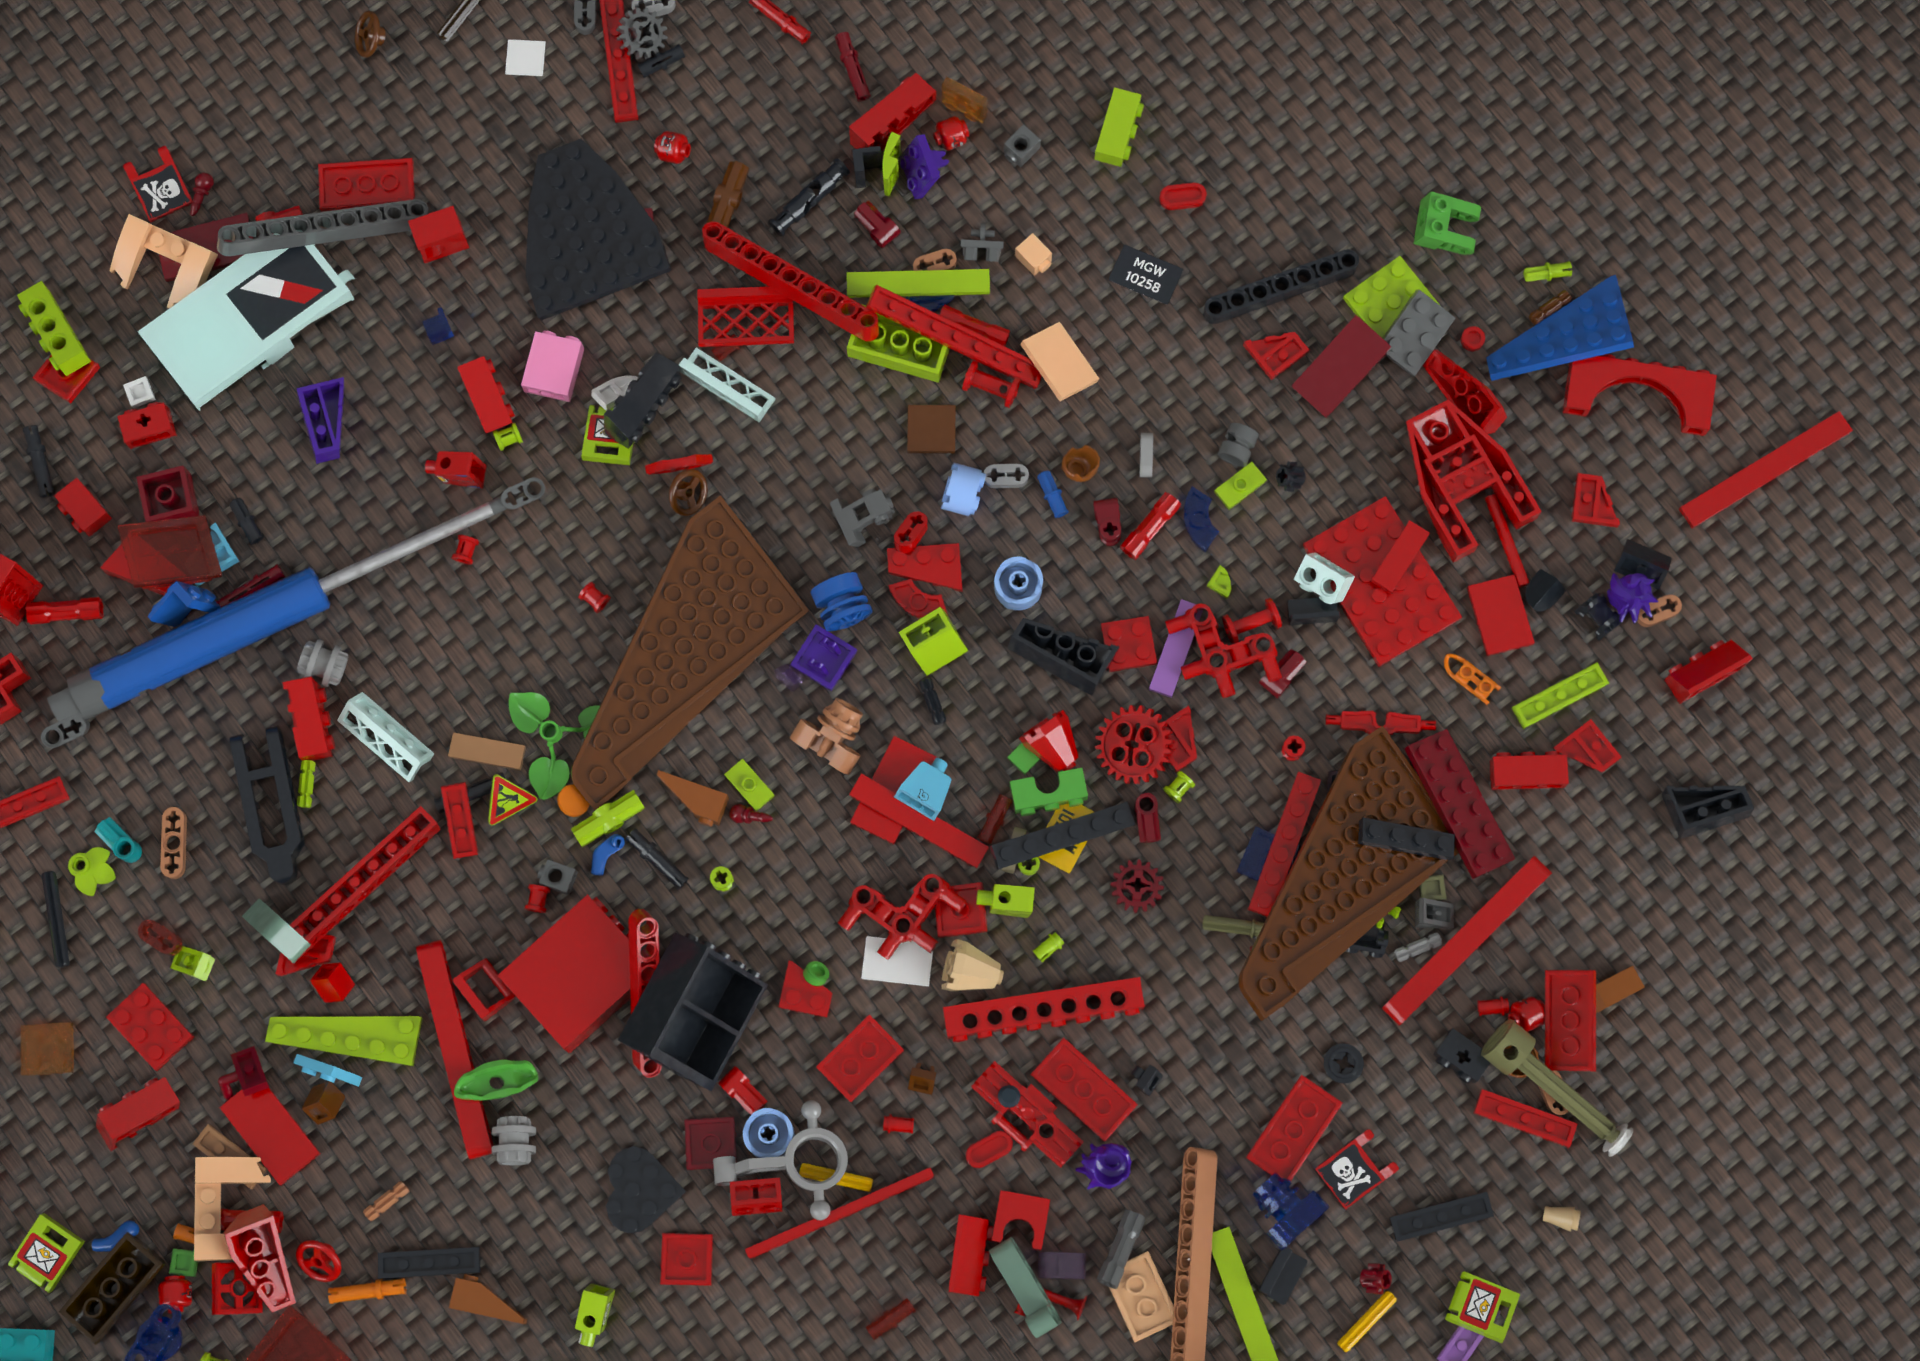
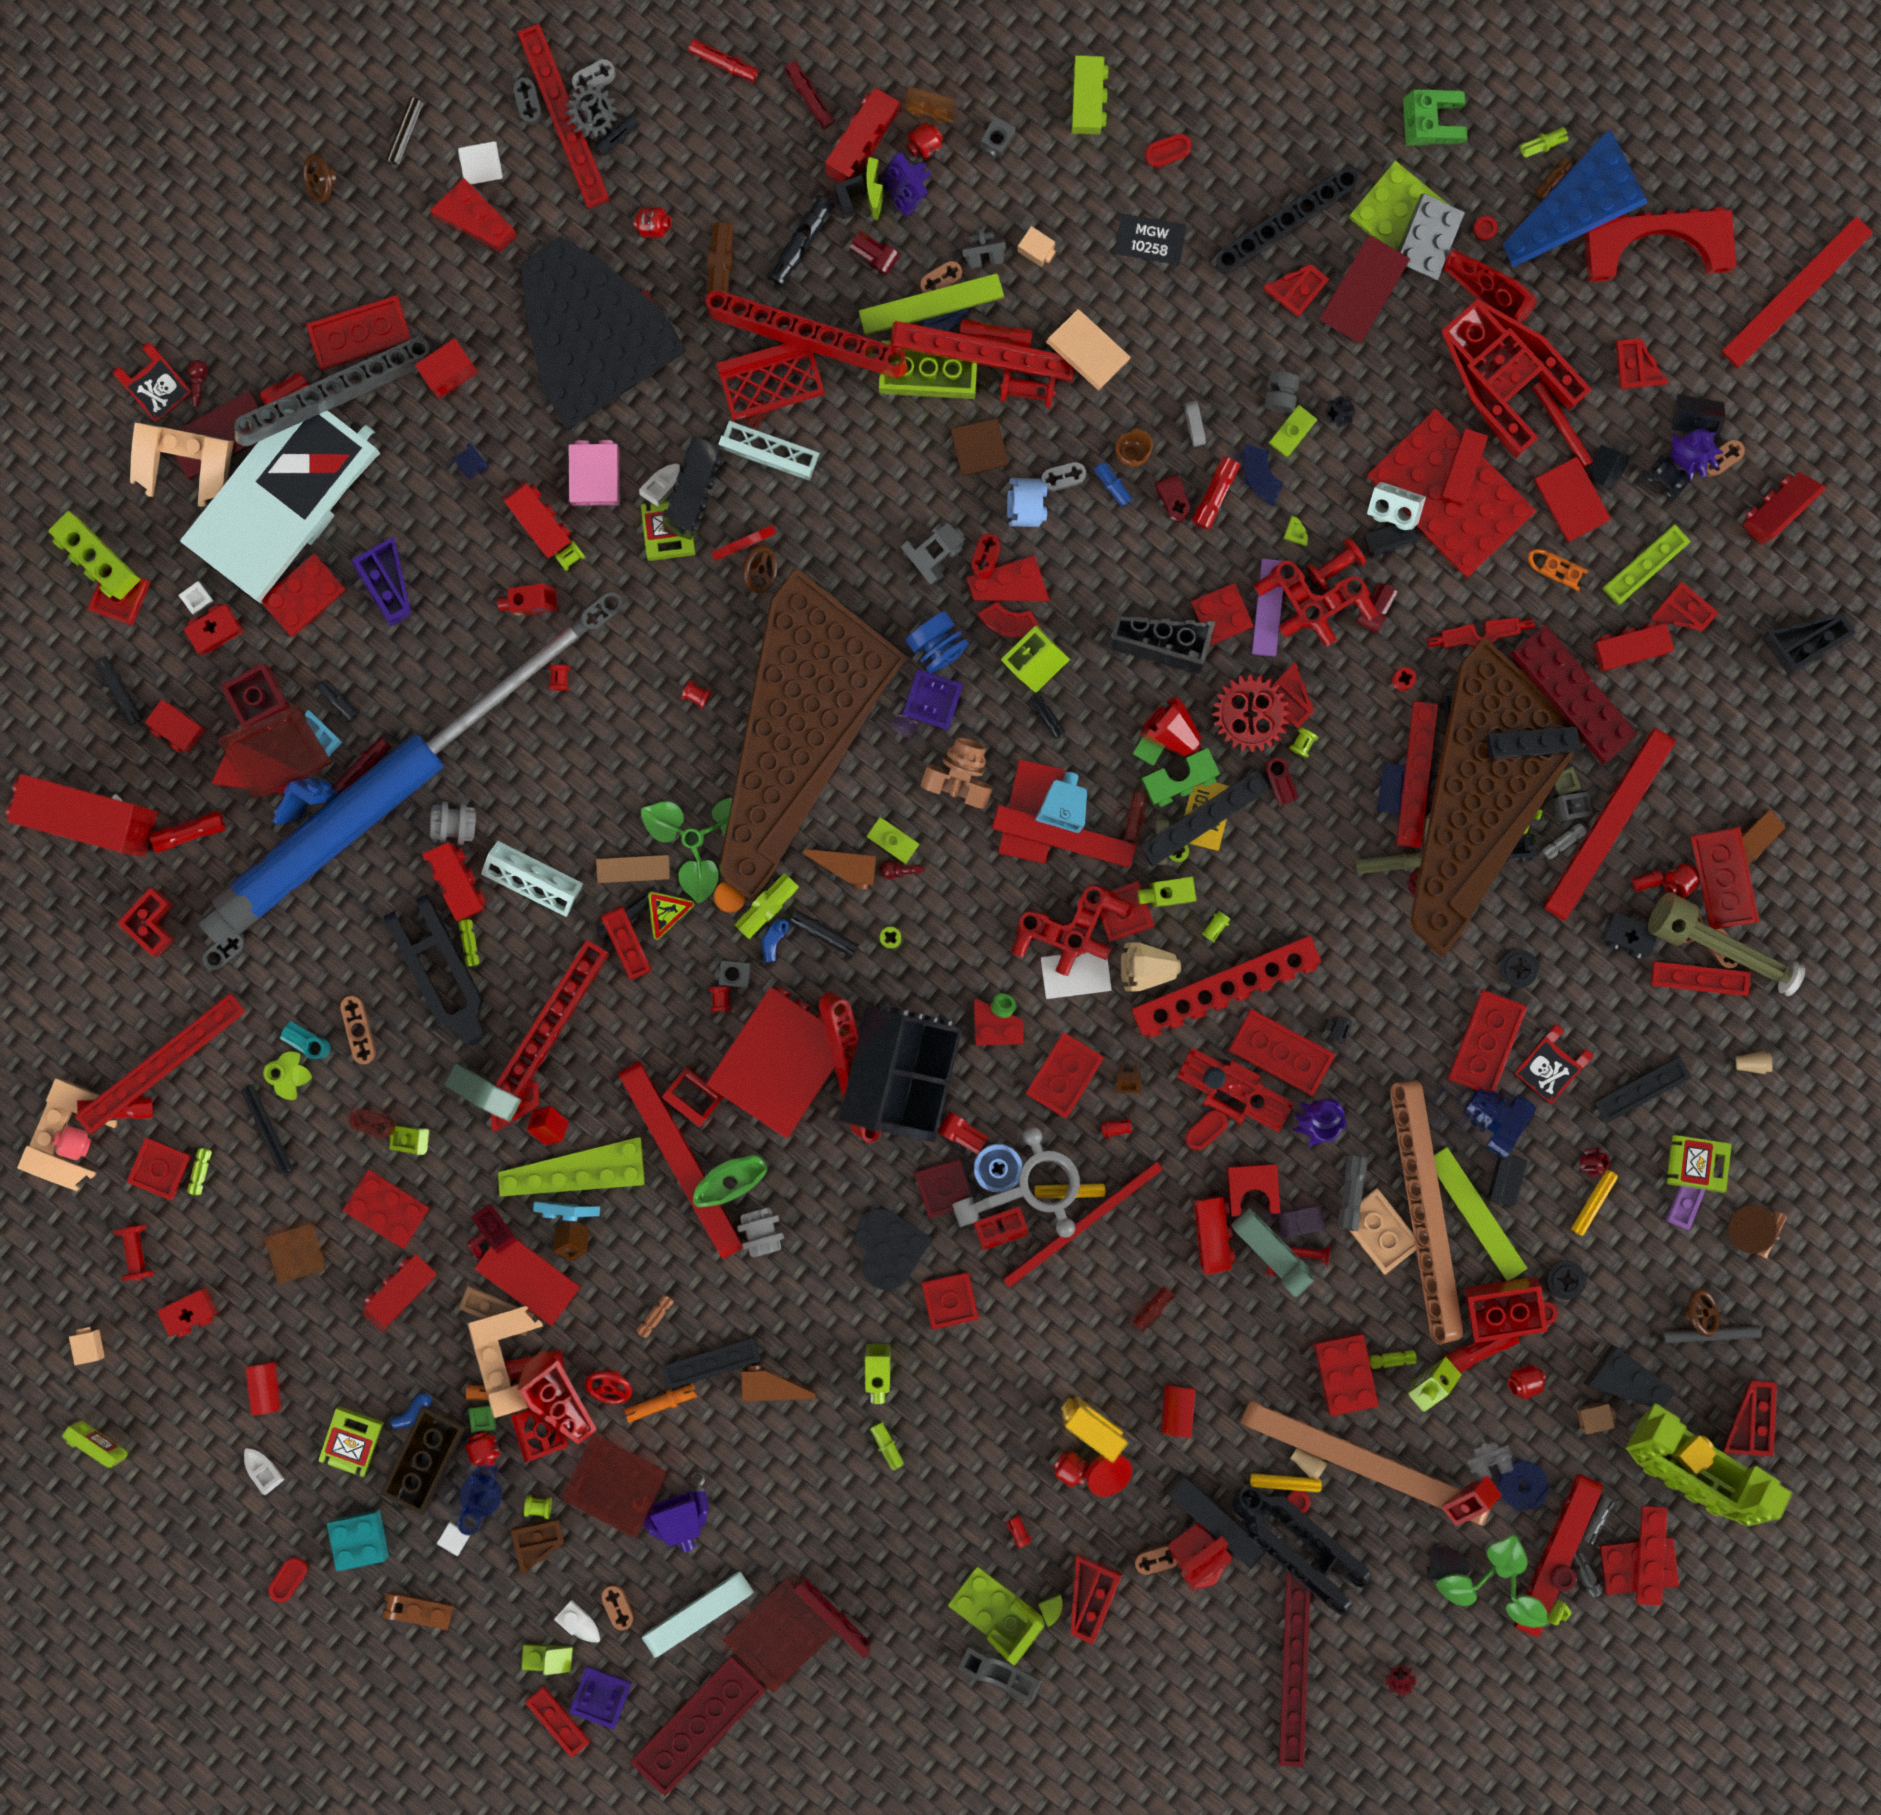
camera: 15 degrees left, 10 degrees up
light blue brick [994,556,1043,610] -> none
dark red gear [1110,859,1164,914] -> none
none -> red plate [261,553,347,637]
none -> red wedge [430,178,517,253]

